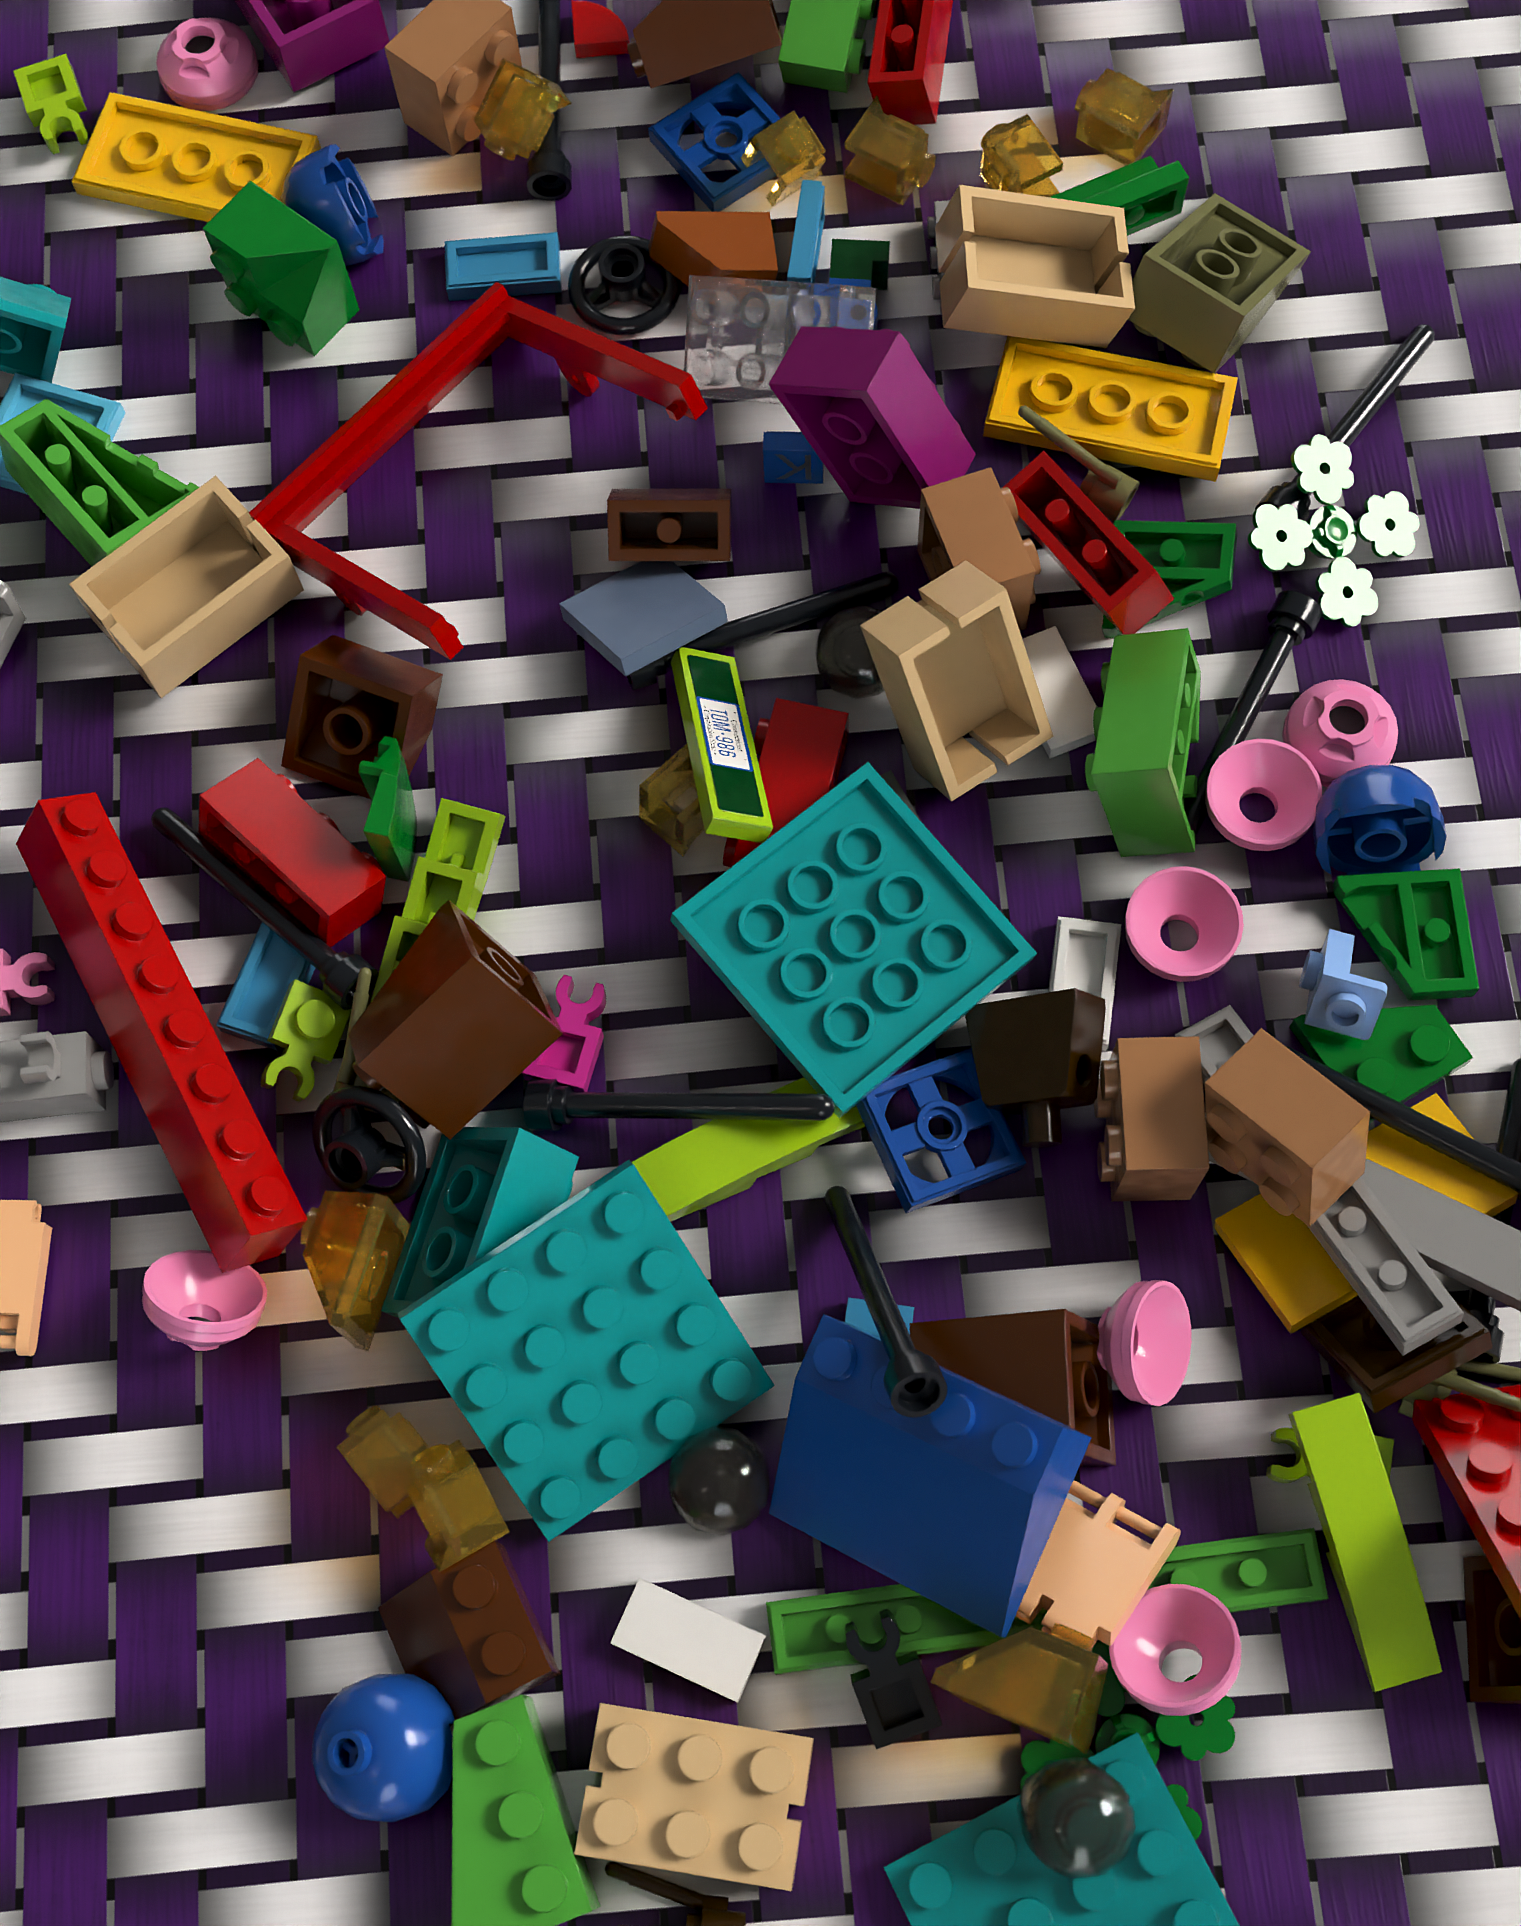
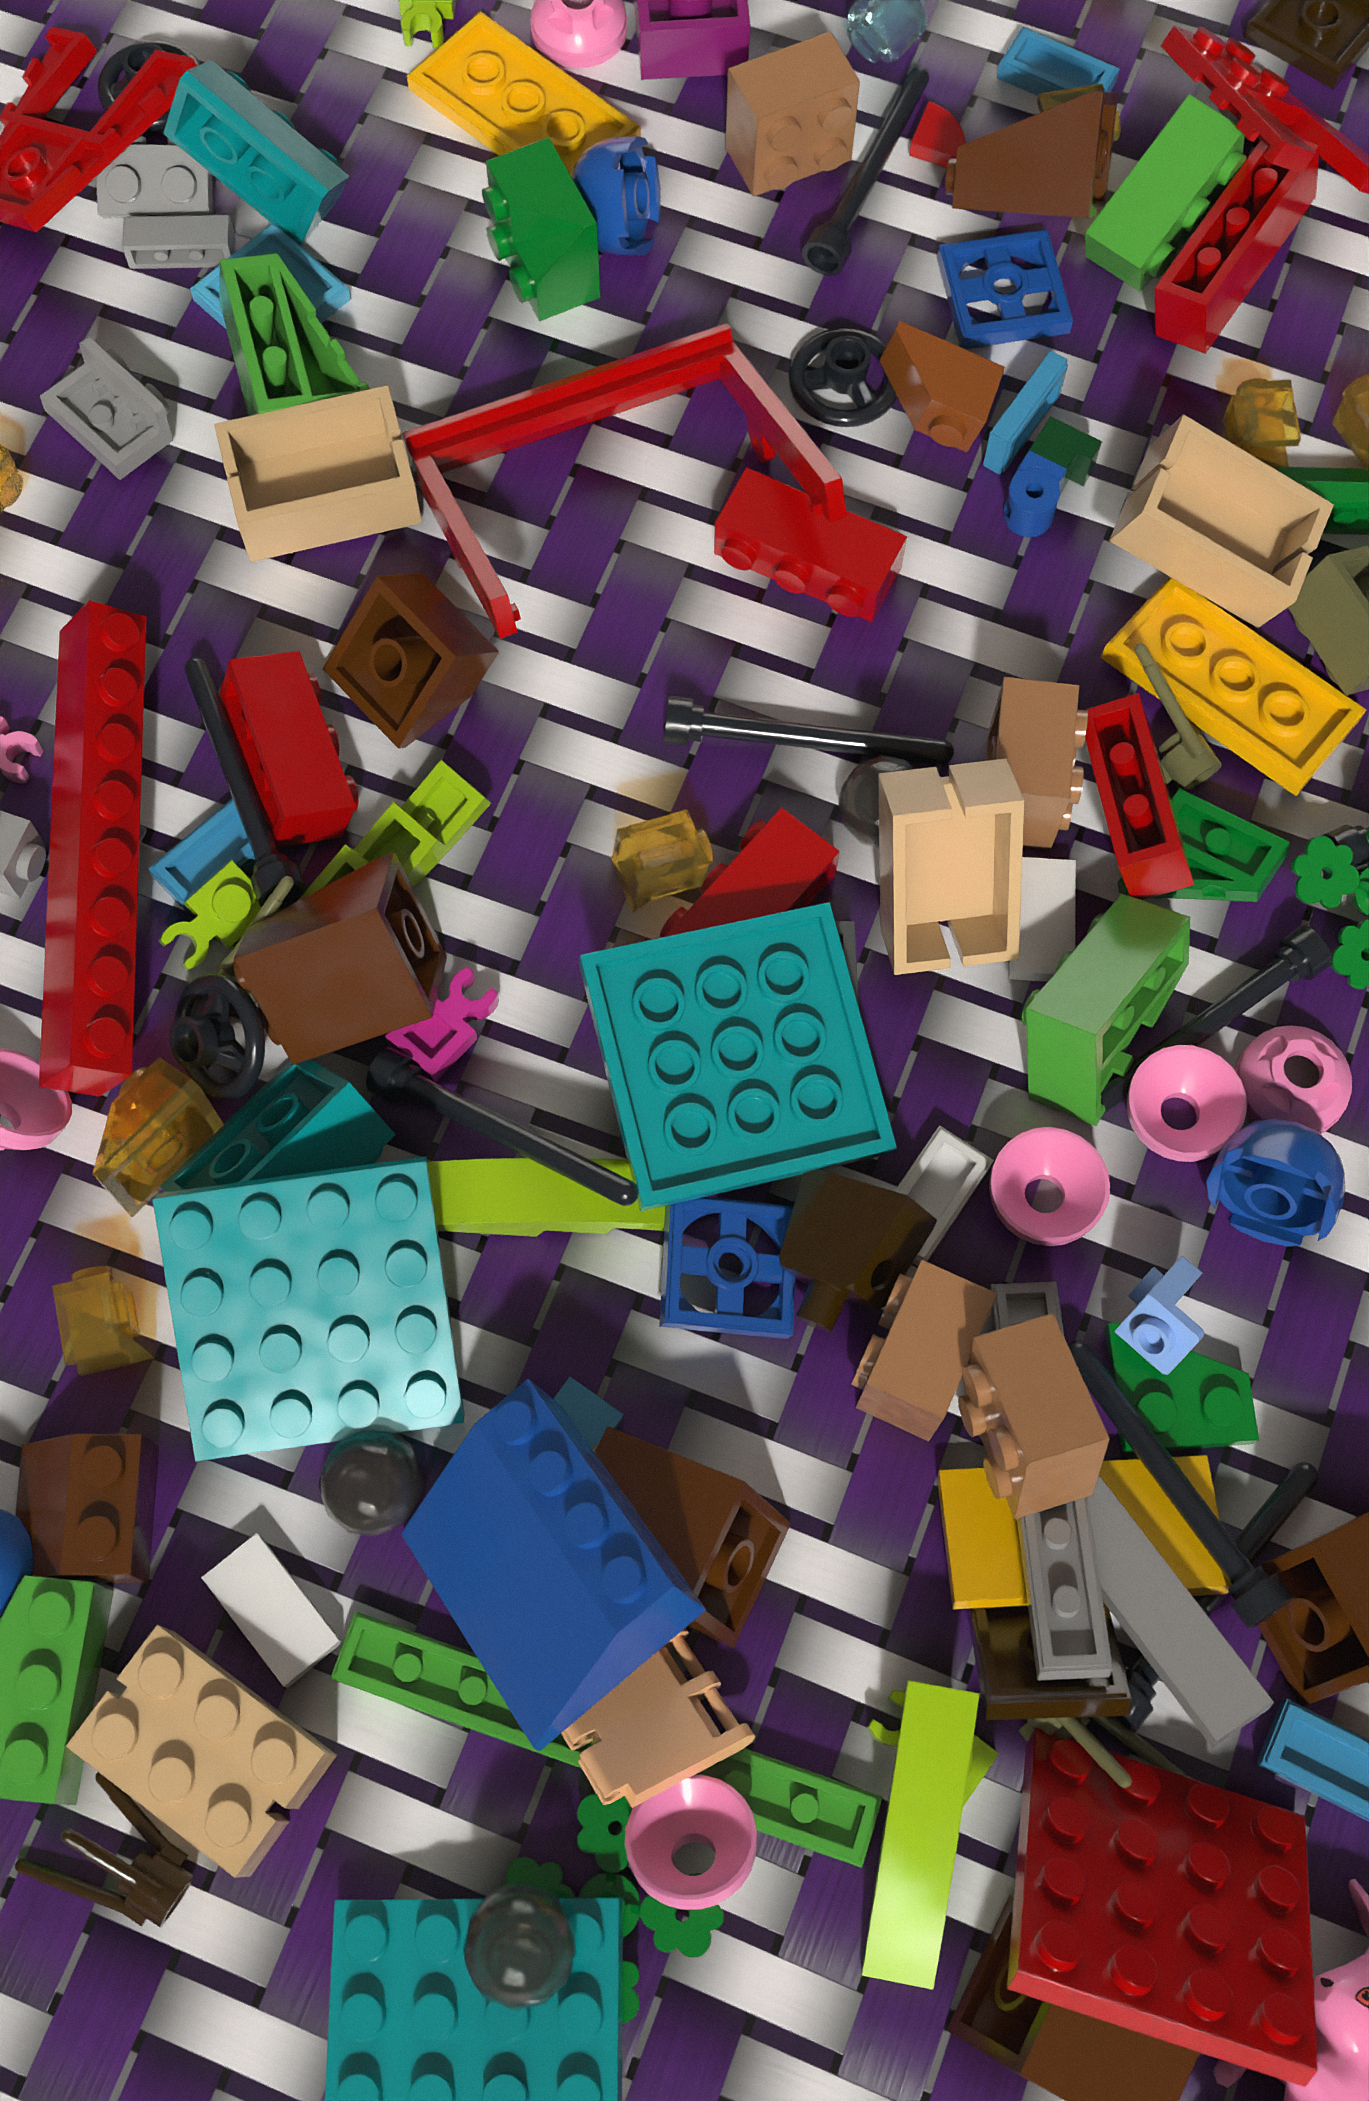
camera: 20 degrees right, 0 degrees up
green slope [359,736,417,882] -> none
clear yellow window [404,1439,509,1572] -> none
dark azure tile [444,232,562,301] -> none
clear yellow window [474,58,572,161] -> none
sand blue tile [559,561,728,676] -> none
reddish brown brick [607,489,732,561] -> none
tile [671,647,773,843] -> none
clear slope [684,275,876,405] -> none
clear yellow window [741,111,826,207] -> none
blue tile [763,431,824,484] -> none
magenta brick [768,326,976,509] -> none
black piece [824,1186,947,1417] -> none
clear yellow window [845,96,936,205] -> none
black plate [845,1609,943,1750] -> none
clear yellow slope [931,1623,1108,1755] -> none
bright pink piece [1097,1280,1192,1406] -> none
green wing [1333,868,1479,1001] -> none
none -> red brick [714,467,907,623]

